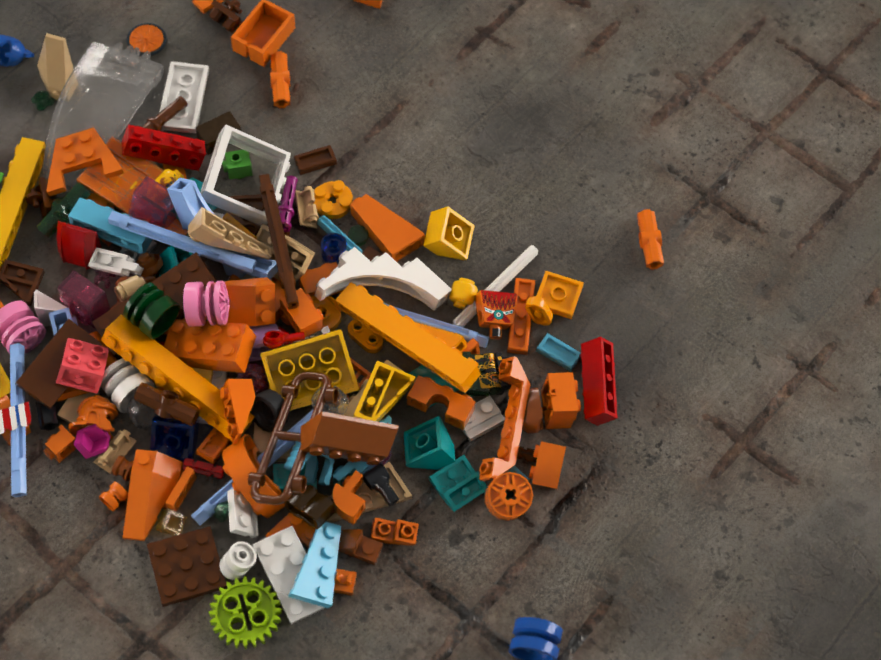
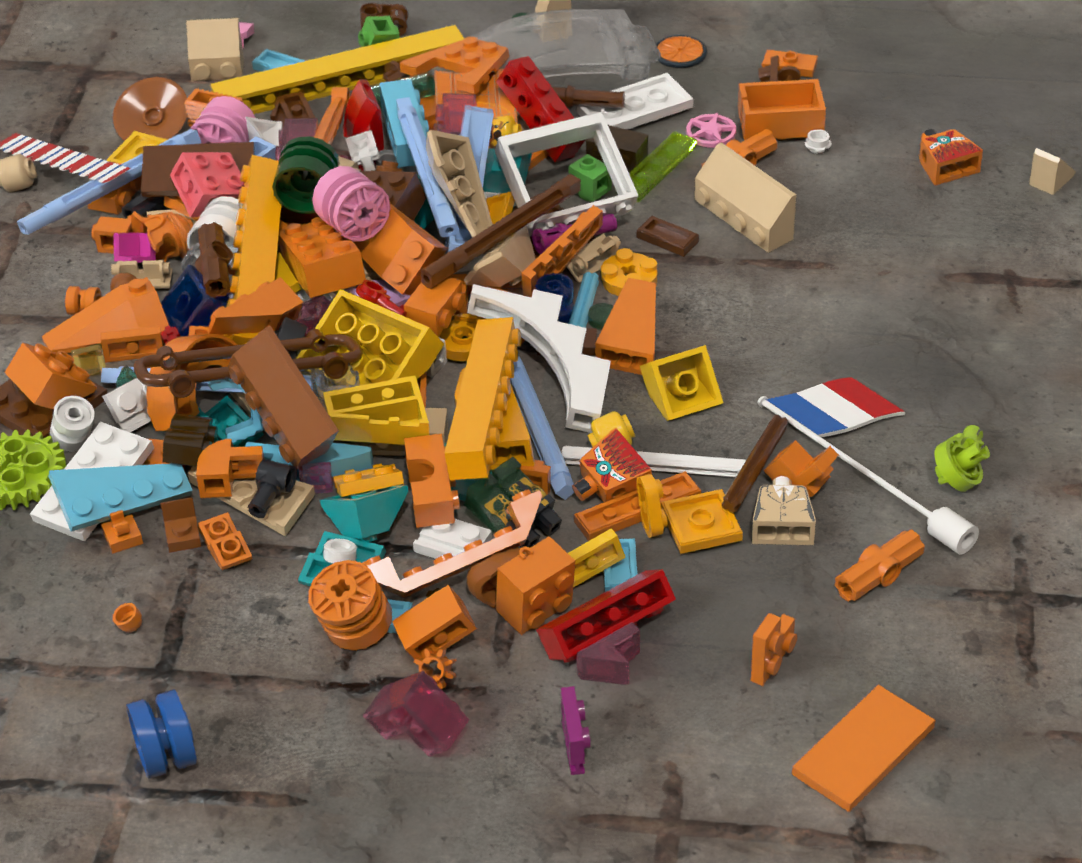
camera: 60 degrees right, 20 degrees down
none -> orange slope [4,342,97,410]
none -> orange hinge [112,603,142,633]
none -> orange piece [314,87,350,145]
none -> white tile [323,539,357,563]
none -> light orange plate [333,463,404,497]
none -> clear pink brick [362,671,469,757]
none -> orange gear [414,648,457,689]
none -> orange wing [521,205,603,298]
none -> magenta plate [560,686,591,775]
none -> yellow panel [568,528,626,588]
none -> clear pink slope [577,622,640,685]
none -> clear neon green tile [616,131,697,202]
none -> bright pink wheel [686,113,736,148]
none -> tan slope [694,142,796,253]
none -> reddish brown axle [721,414,788,513]
none -> orange plate [751,613,797,686]
none -> tan torso [752,476,816,545]
none -> flag [758,377,979,555]
none -> orange brick [763,440,839,497]
none -> orange tile [792,685,935,812]
none -> white plate [805,129,831,154]
none -> lime pin [934,425,990,492]

